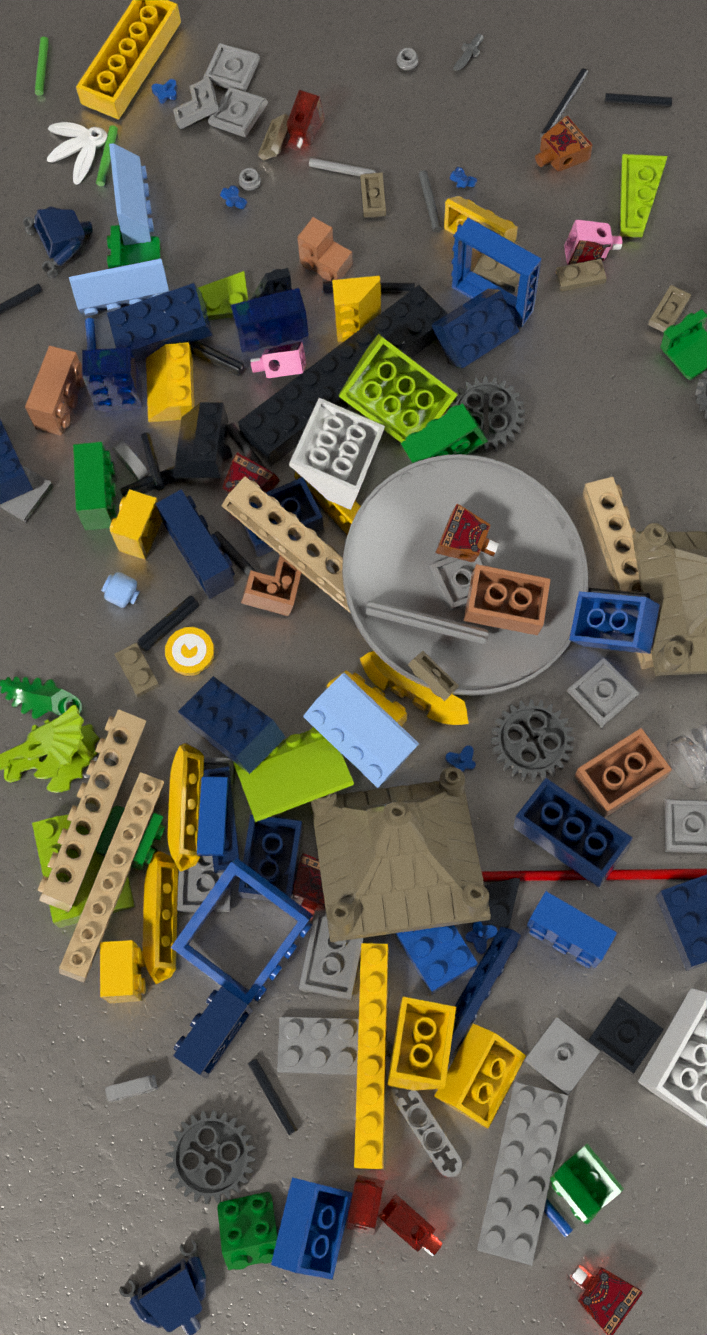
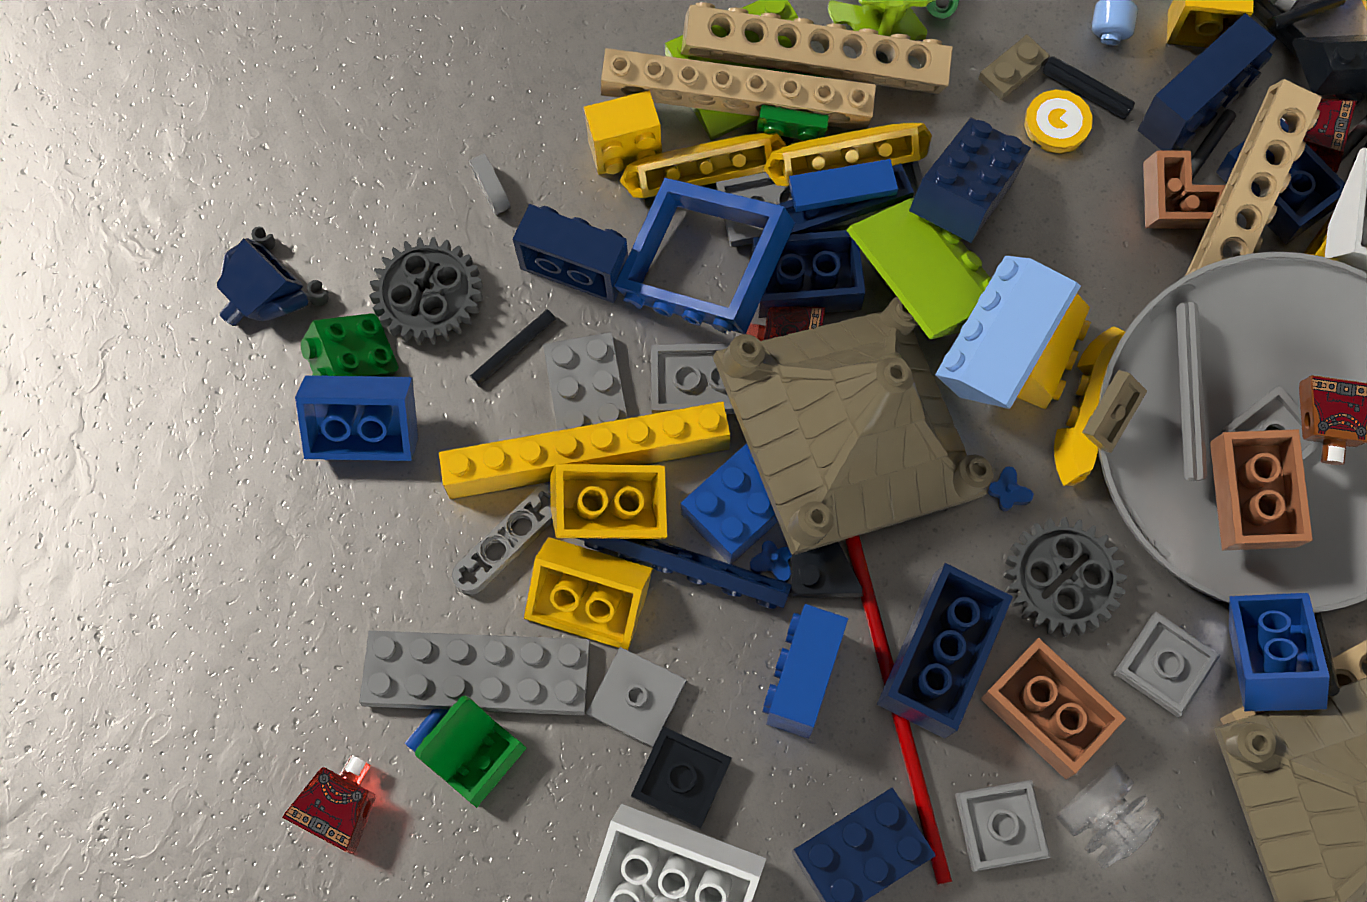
camera: 75 degrees right, 0 degrees up
clear red torso [347,1175,385,1235] -> none
clear red torso [378,1194,443,1256] -> none

